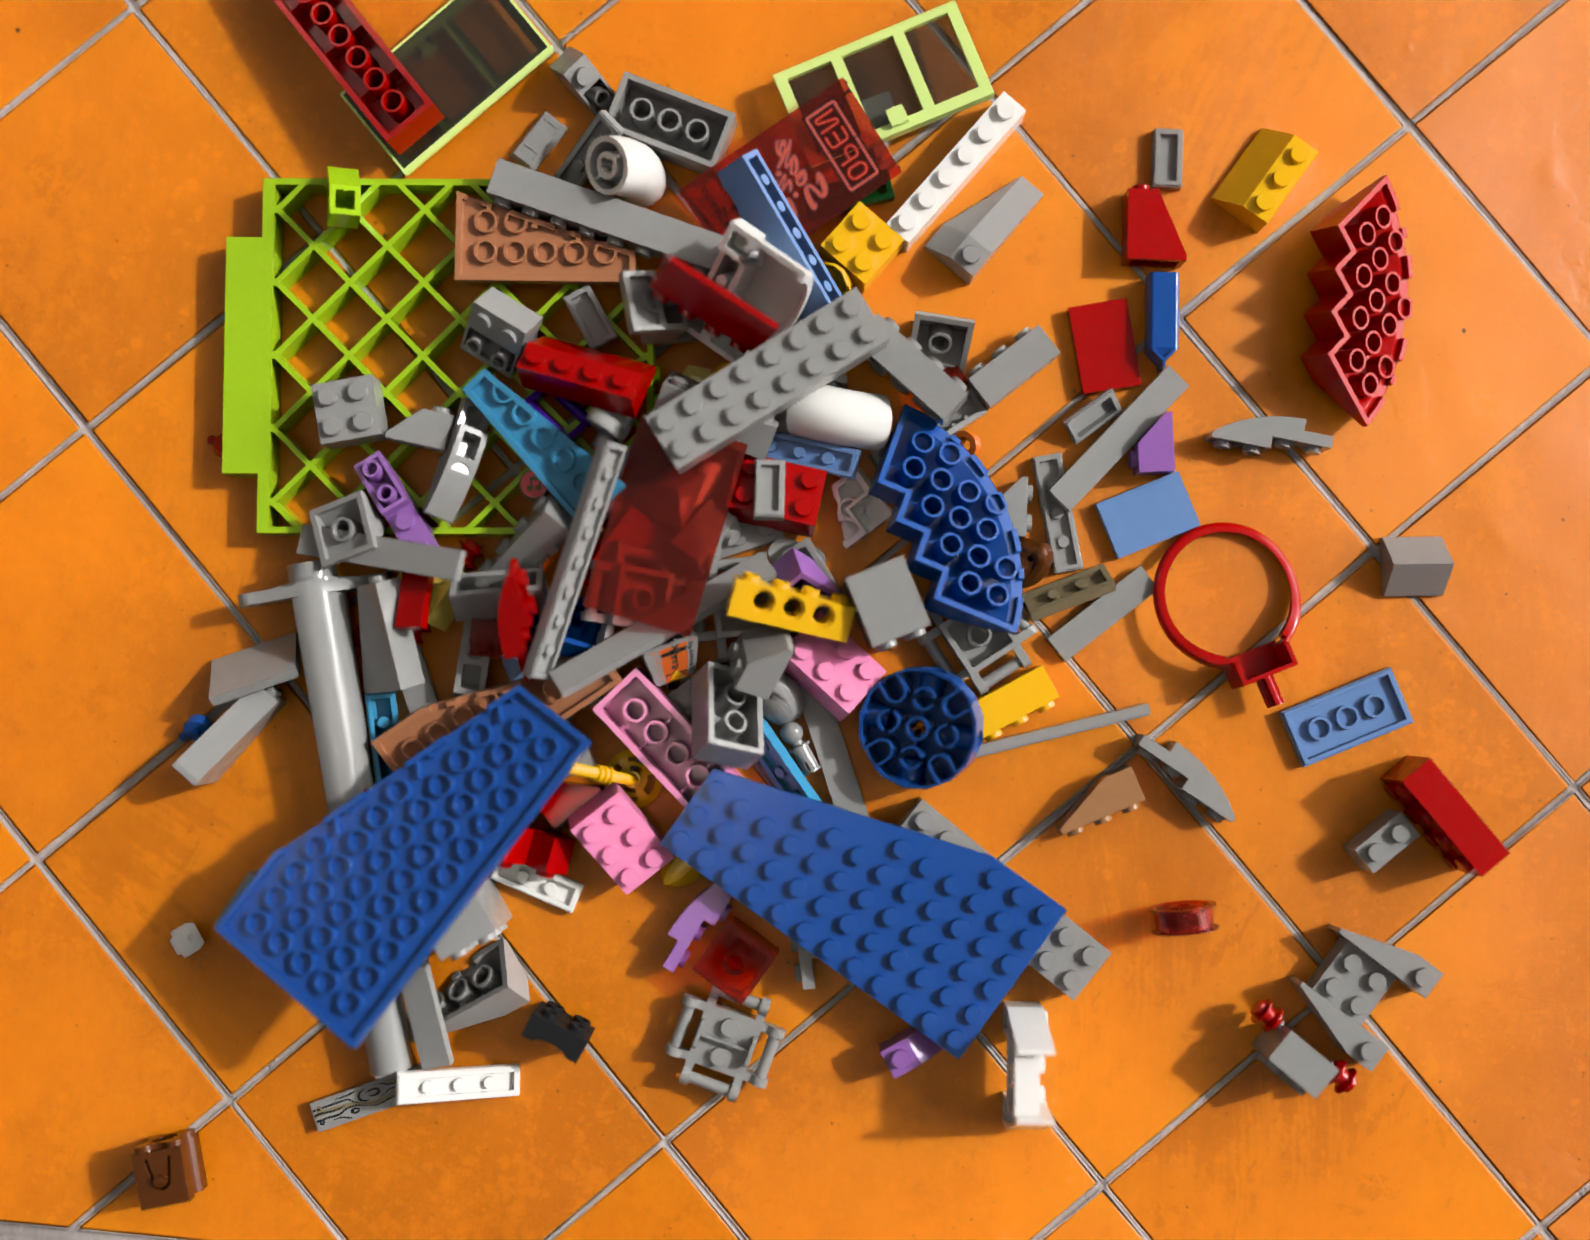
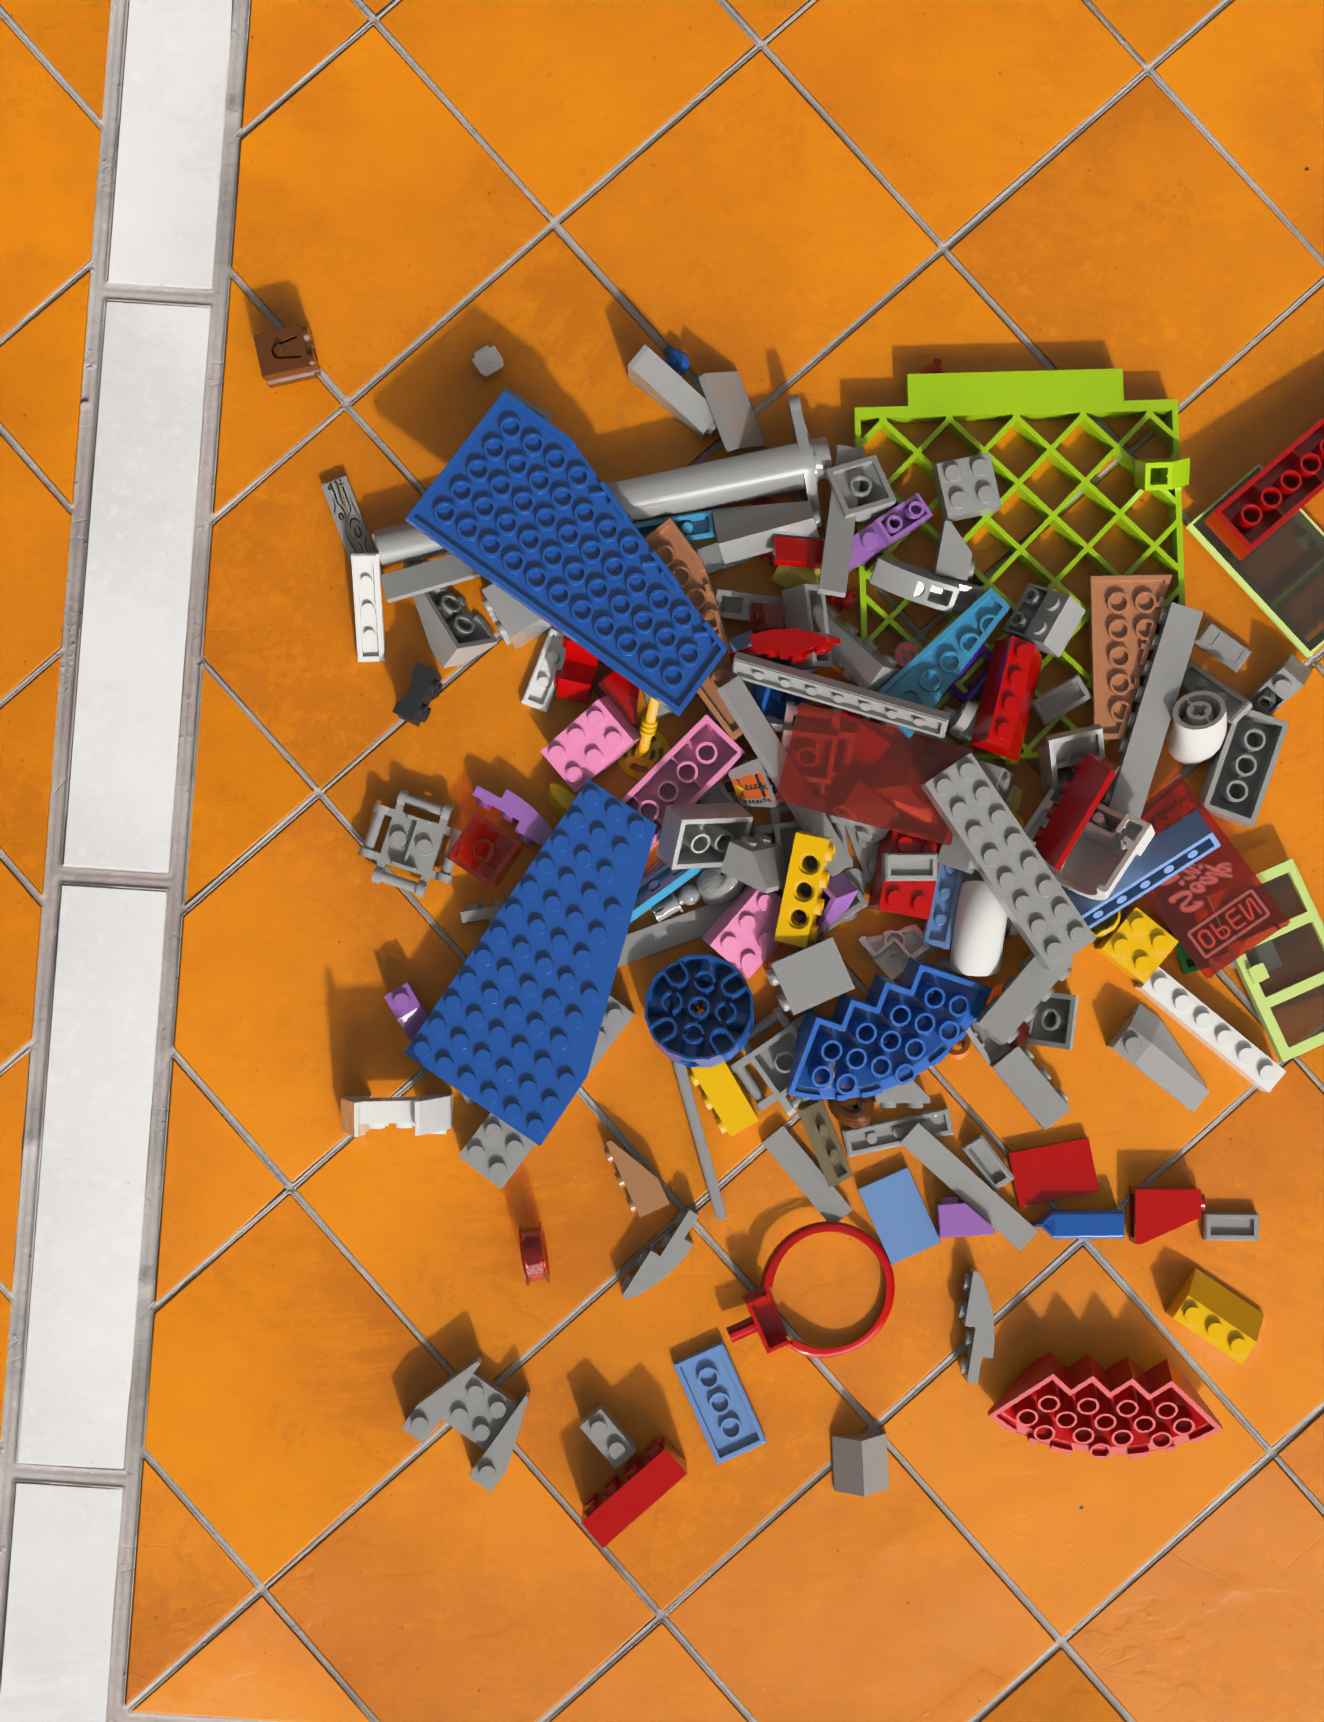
camera: 85 degrees right, 0 degrees up
light grey brick [1250,998,1357,1099] -> none

